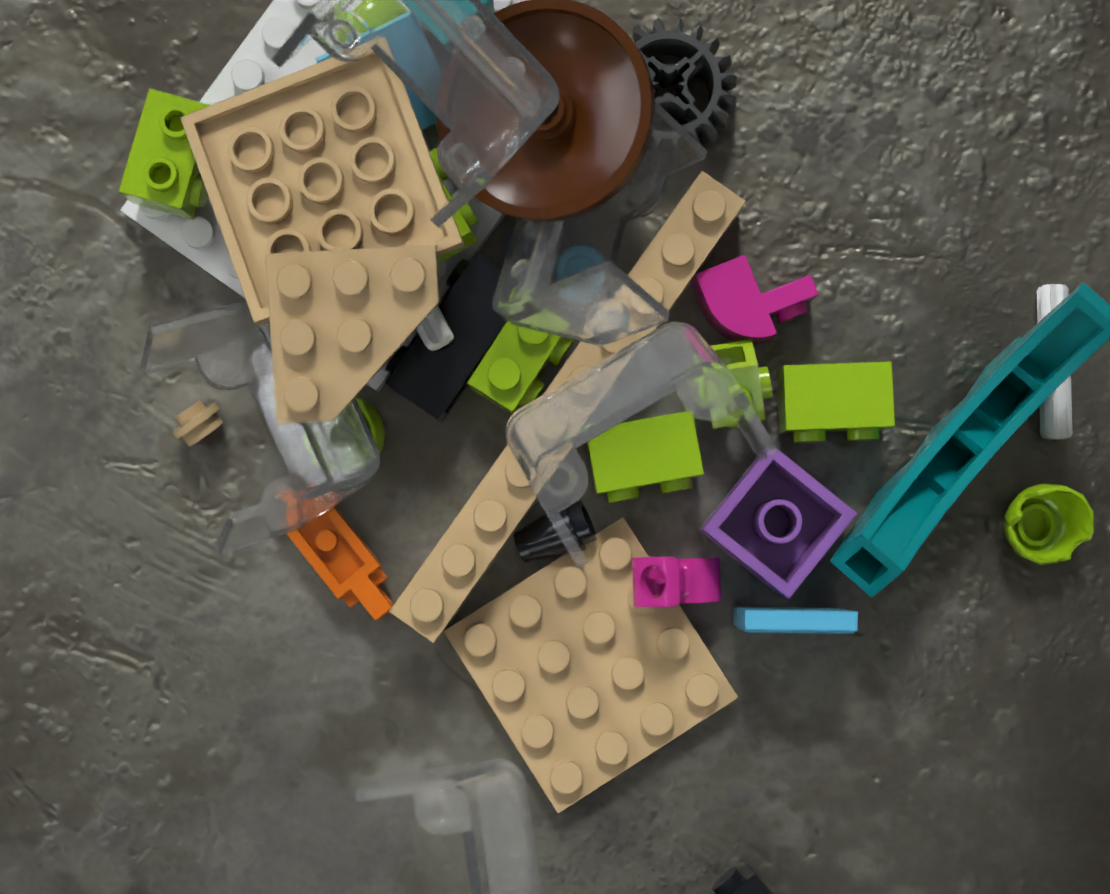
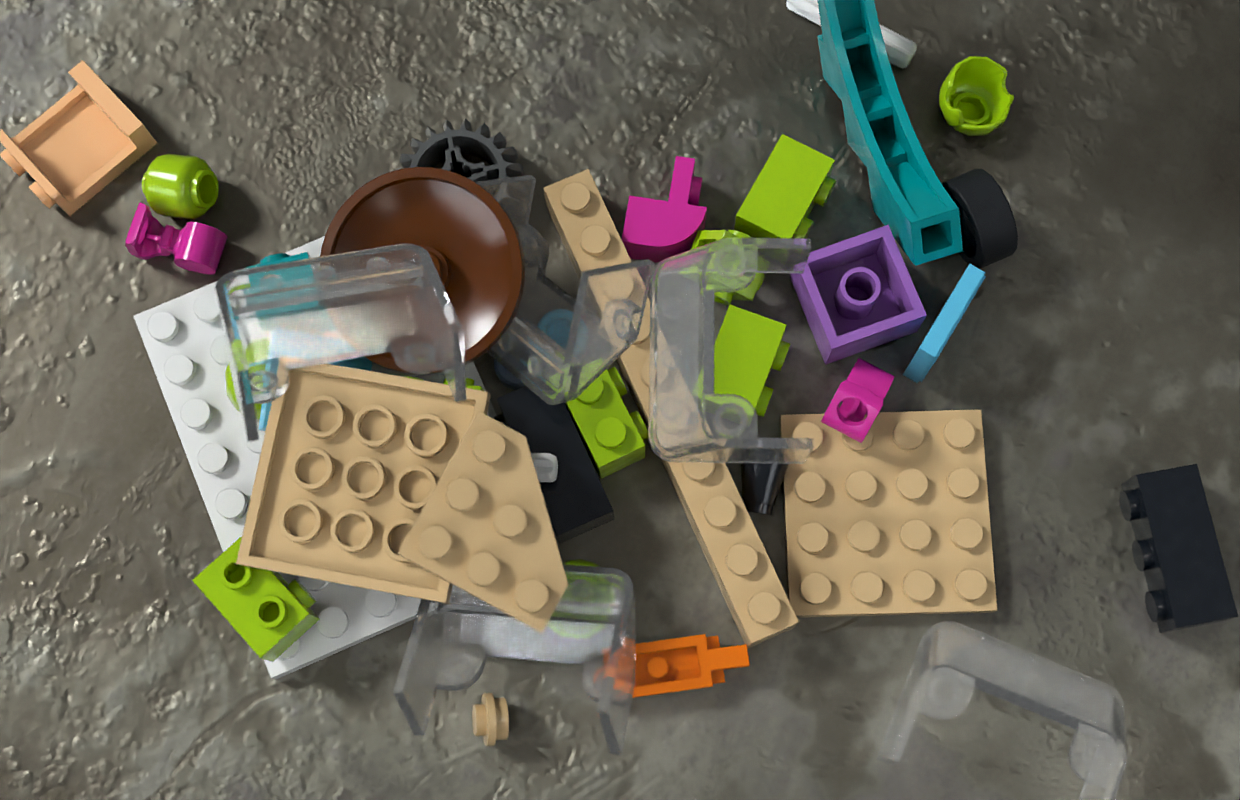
camera: 55 degrees left, 10 degrees down
none -> black tyre [942,169,1018,269]

